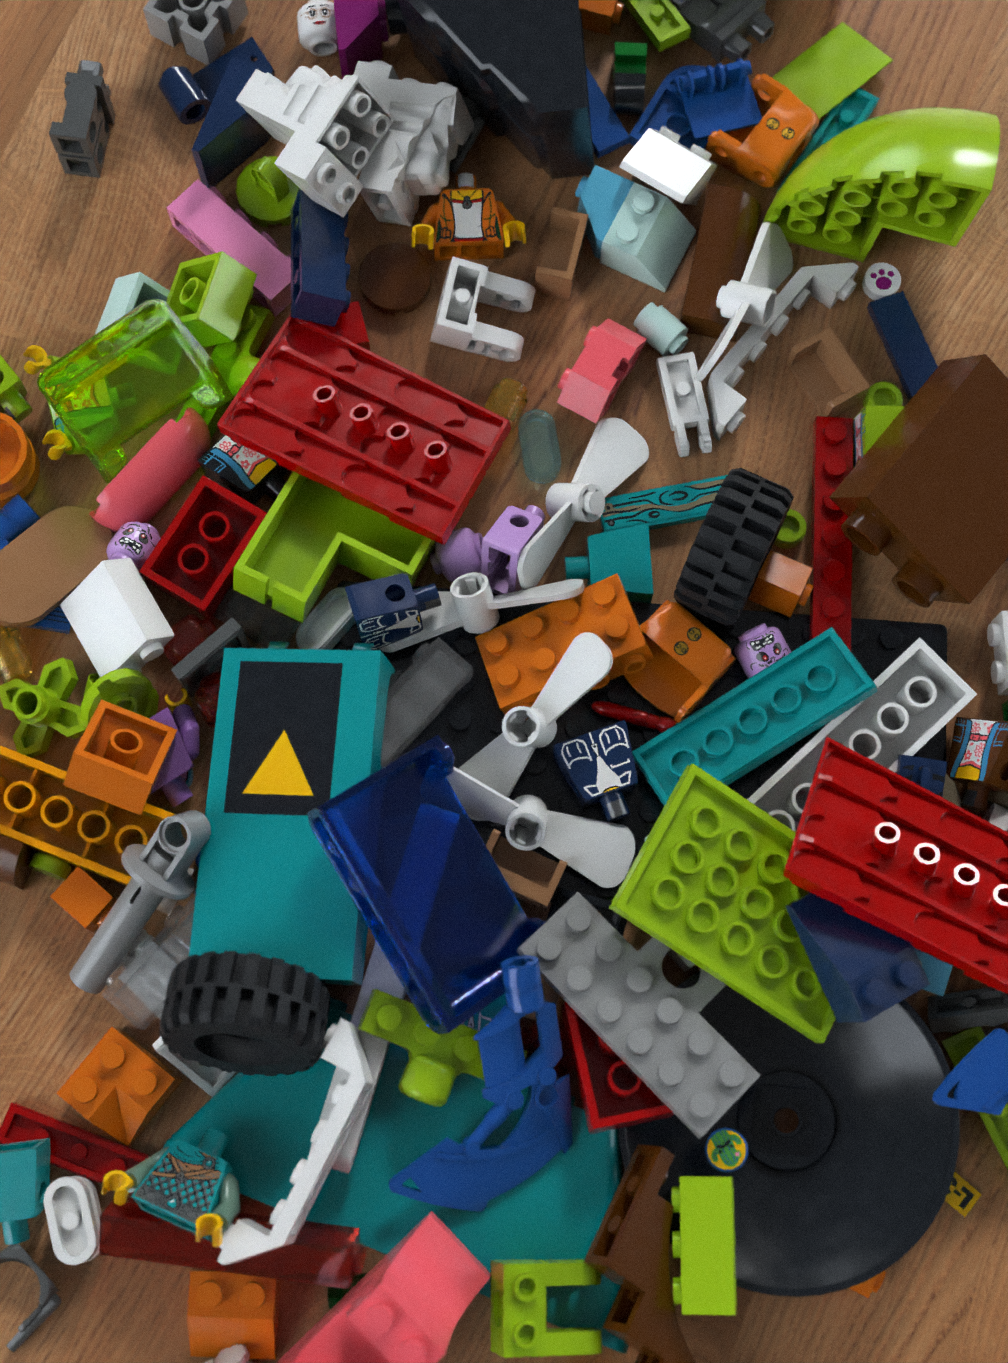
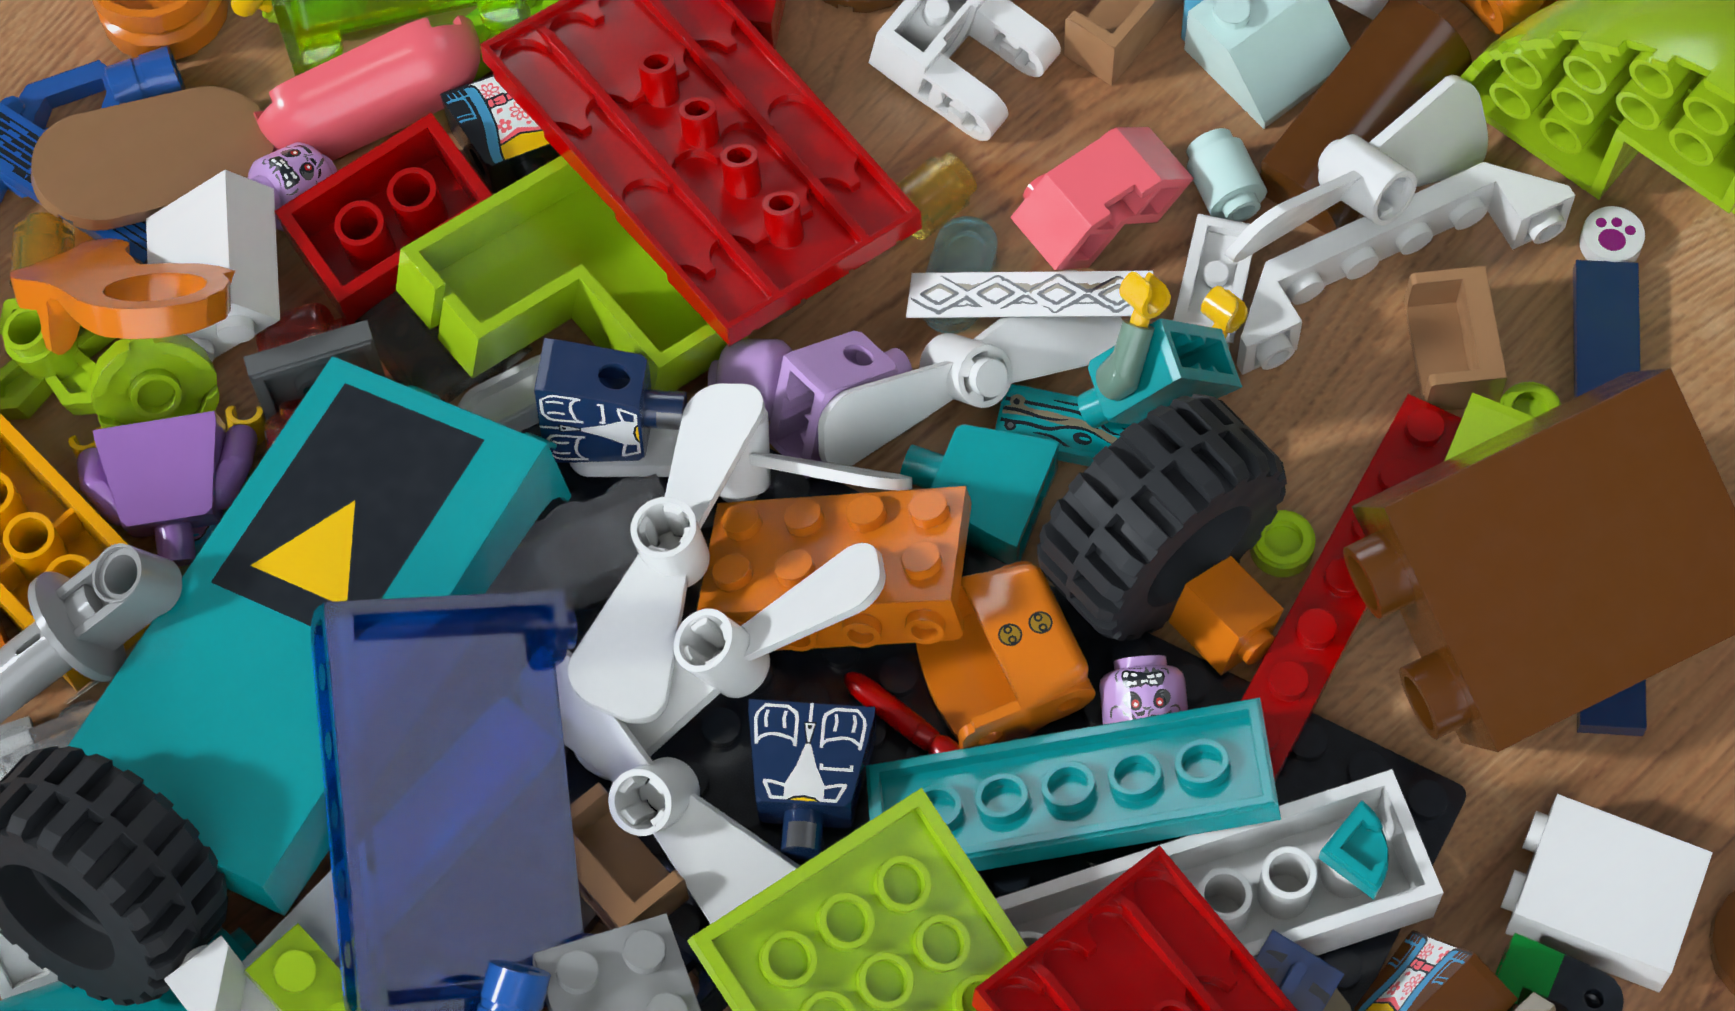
camera: 30 degrees right, 10 degrees down
orange slope [63,699,177,816] -> none
none -> orange animal [10,238,235,355]
none -> white piece [568,383,765,724]
none -> white sticker [906,271,1153,318]
none -> torso [1077,272,1248,428]
none -> teal tile [1318,800,1389,900]

